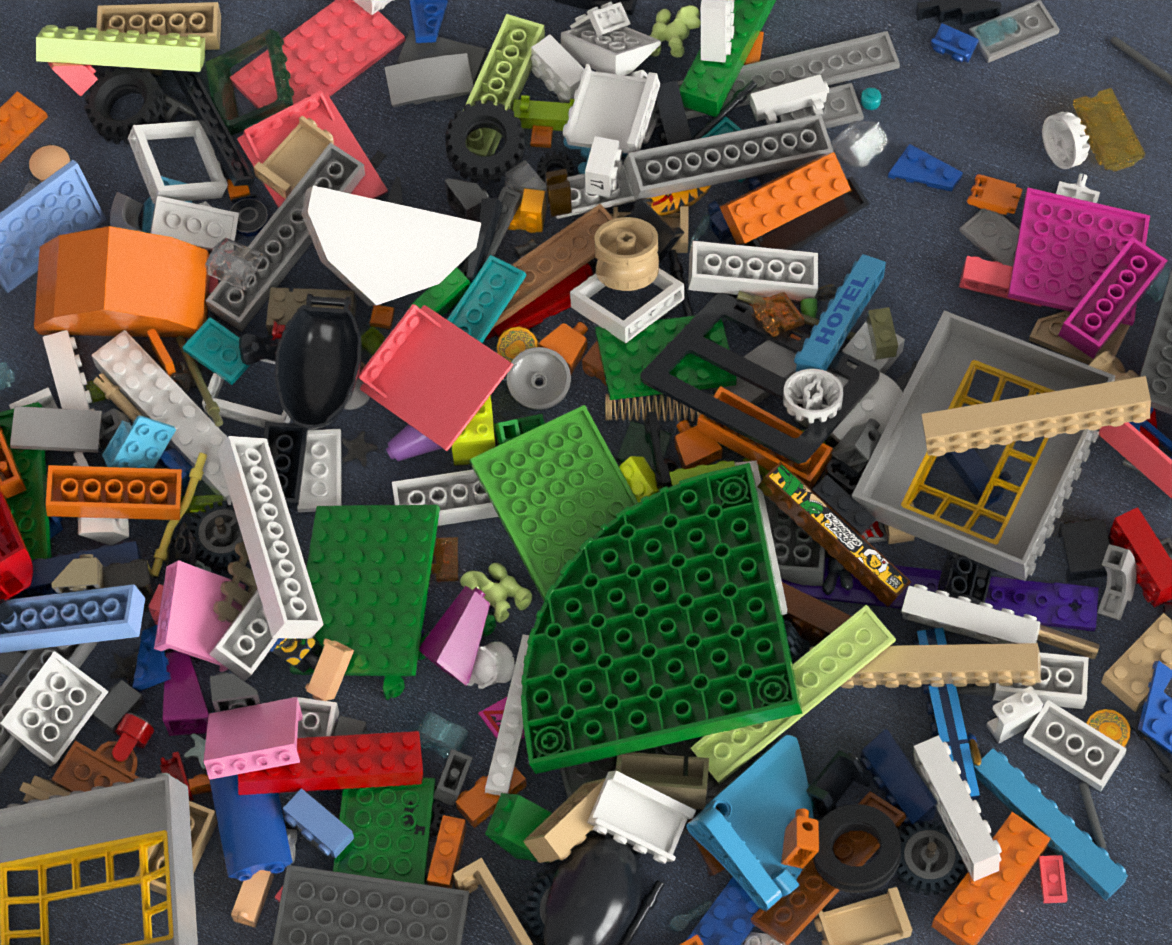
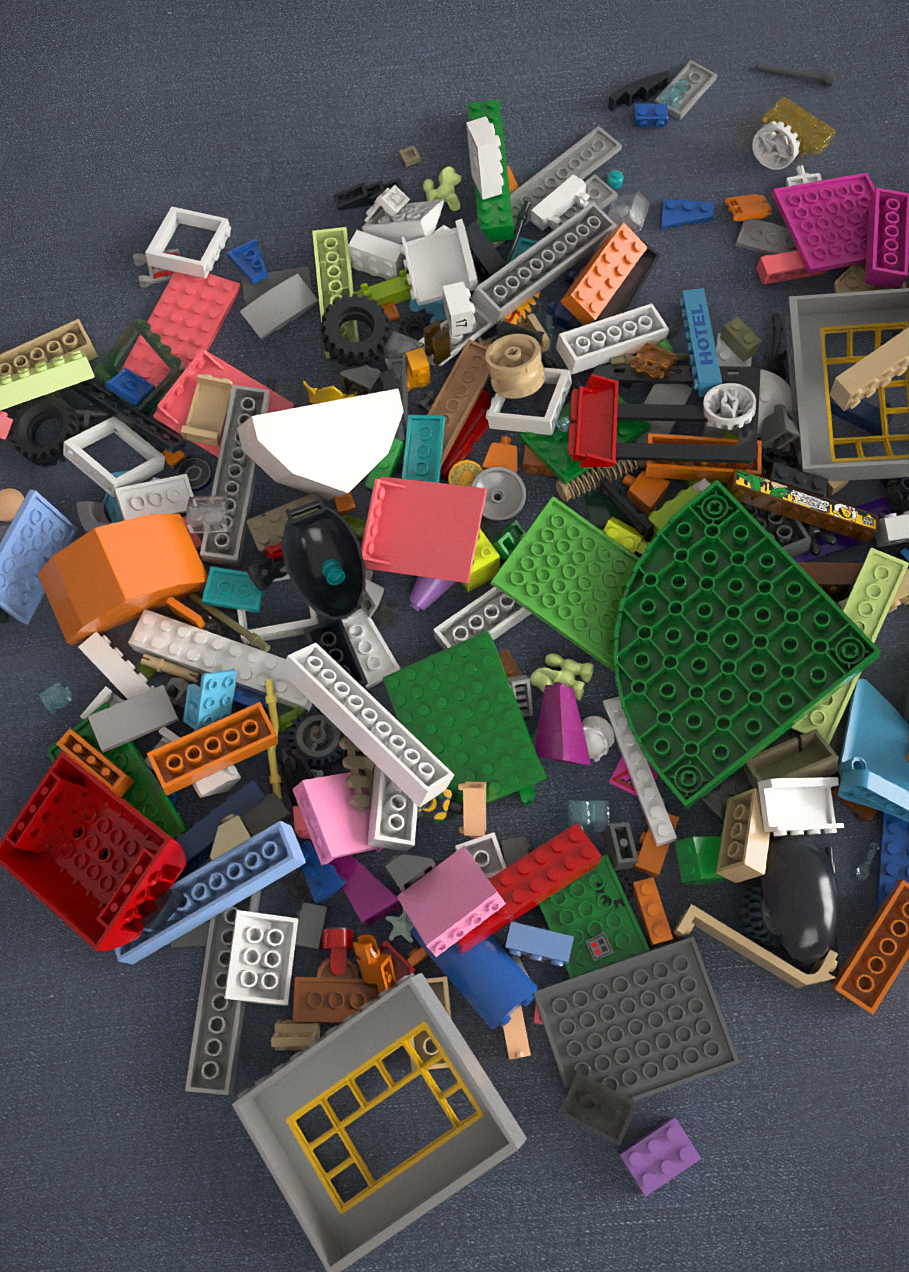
camera: 25 degrees left, 5 degrees up
none -> blue tile [106,368,155,406]
none -> yellow brick [303,381,357,405]
none -> teal wheel [321,559,345,585]
none -> orange plate [353,934,398,993]
none -> light grey slope [360,579,384,618]
none -> light grey slope [508,675,533,717]
none -> clear light blue hinge [555,416,571,431]
none -> red slope [568,373,619,468]
none -> dark grey tile [585,933,613,962]

